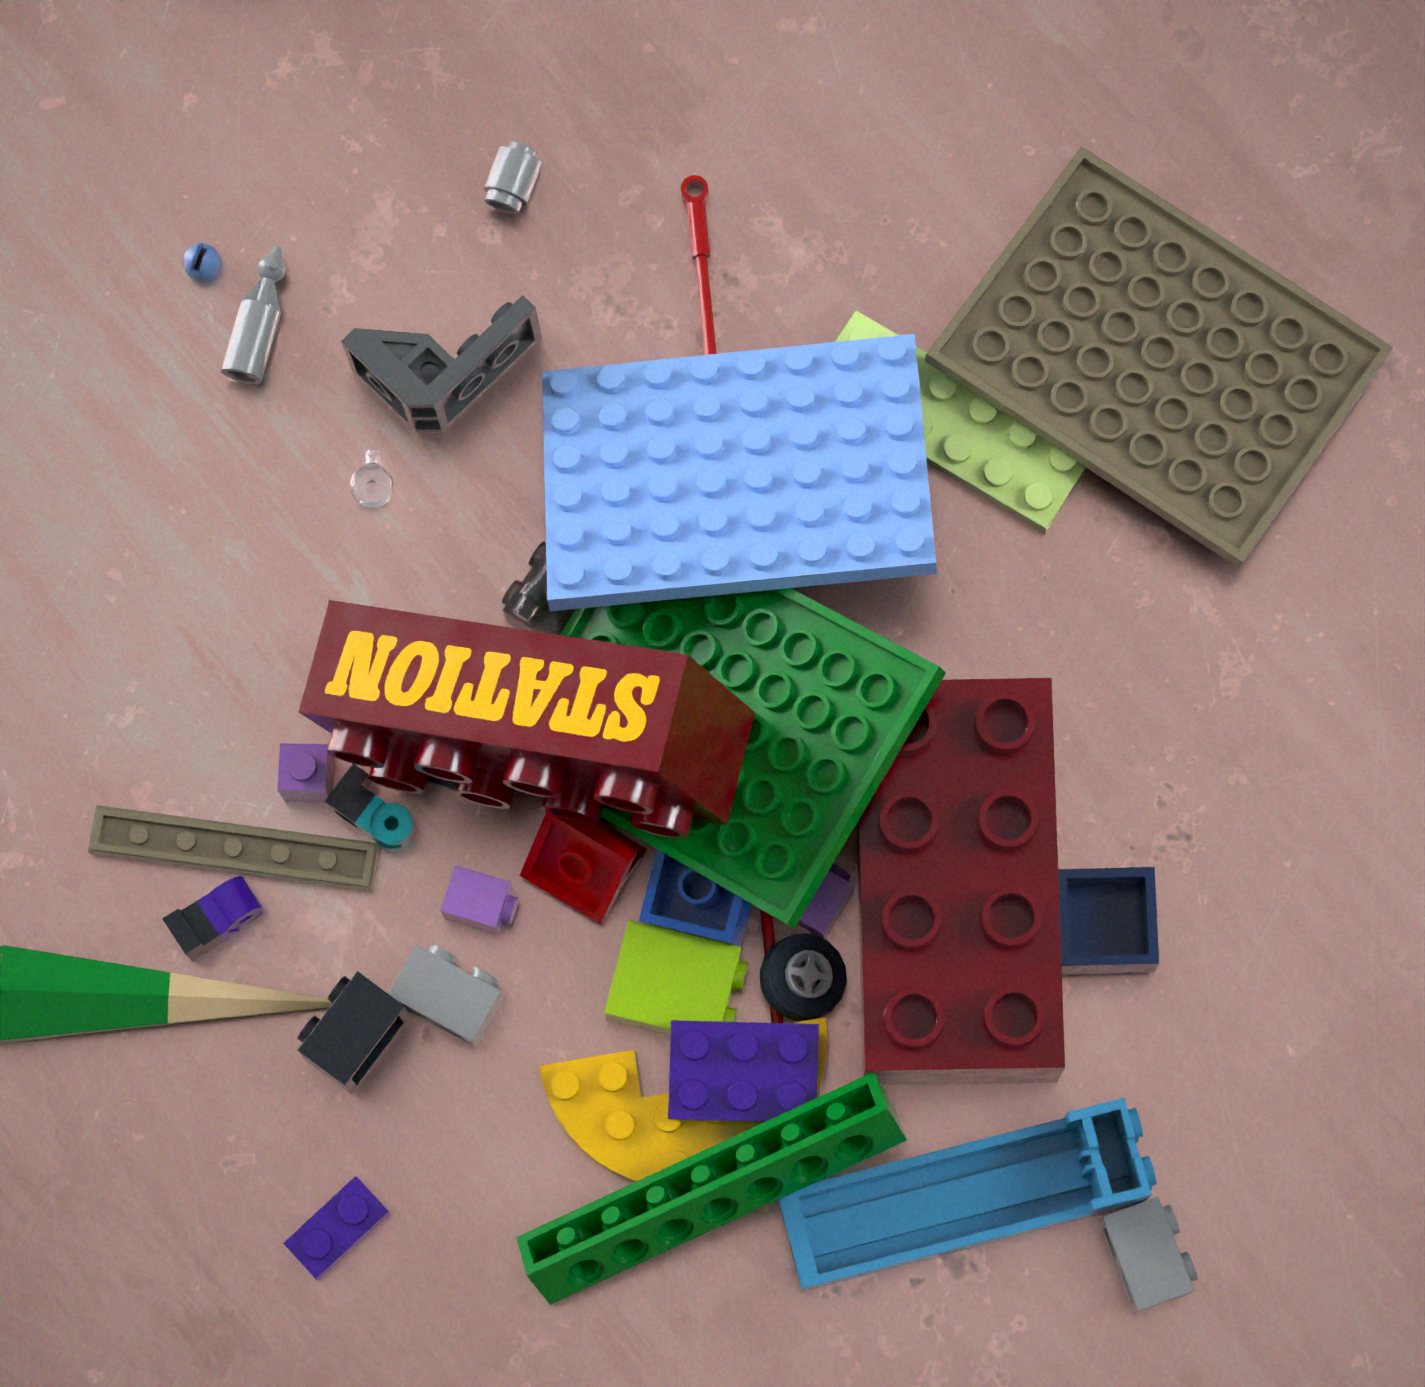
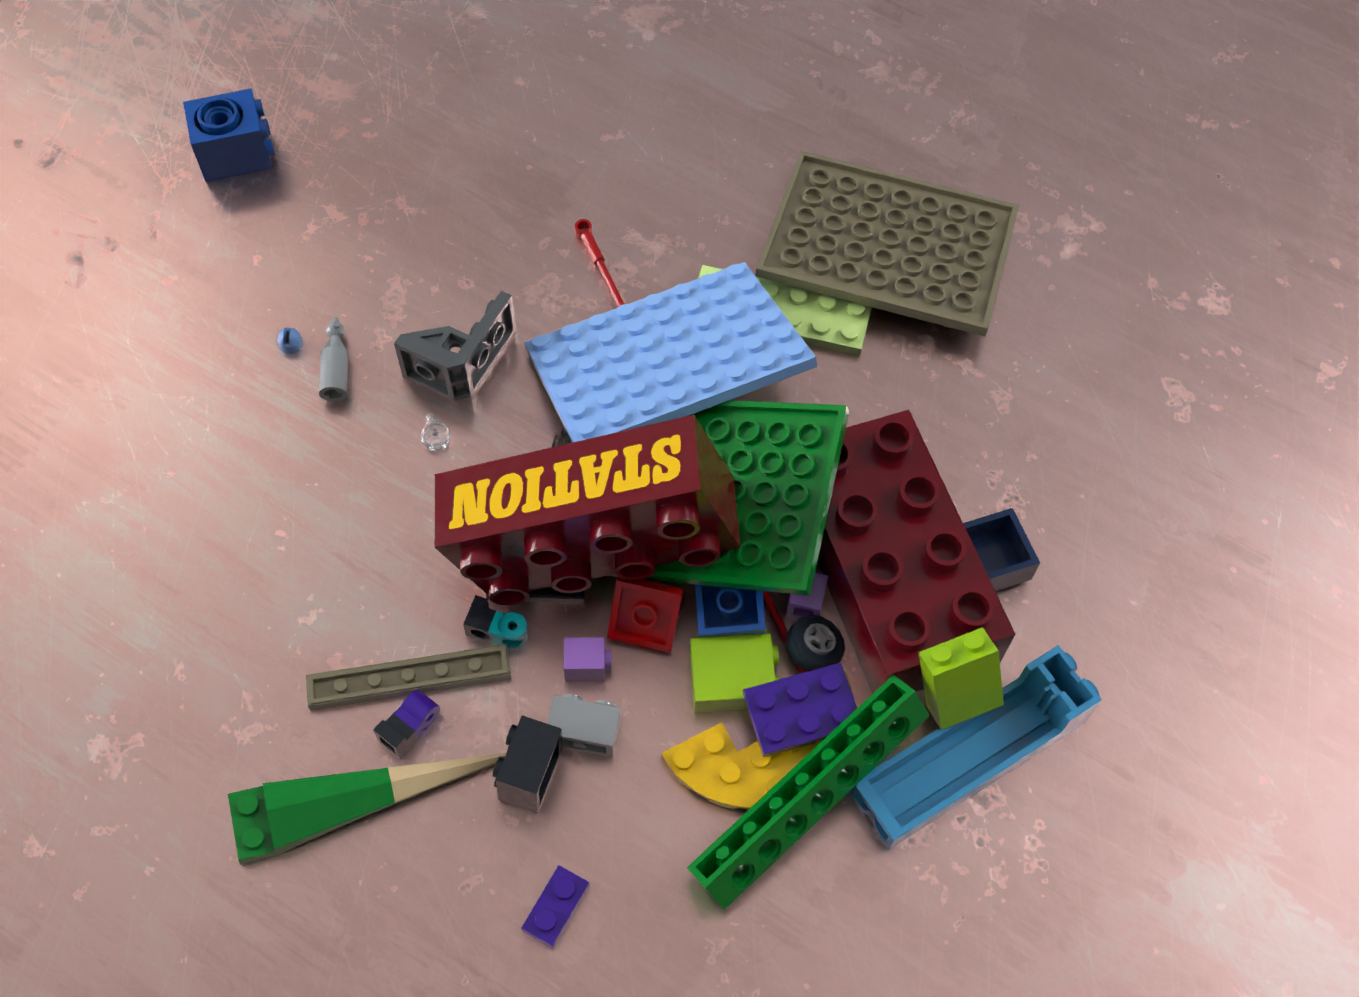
camera: 25 degrees left, 15 degrees down
medium lavender brick [277,743,335,803] -> none
light grey brick [484,142,542,214] -> none
light grey brick [1099,1197,1198,1314] -> none
none -> lime brick [918,627,1004,730]

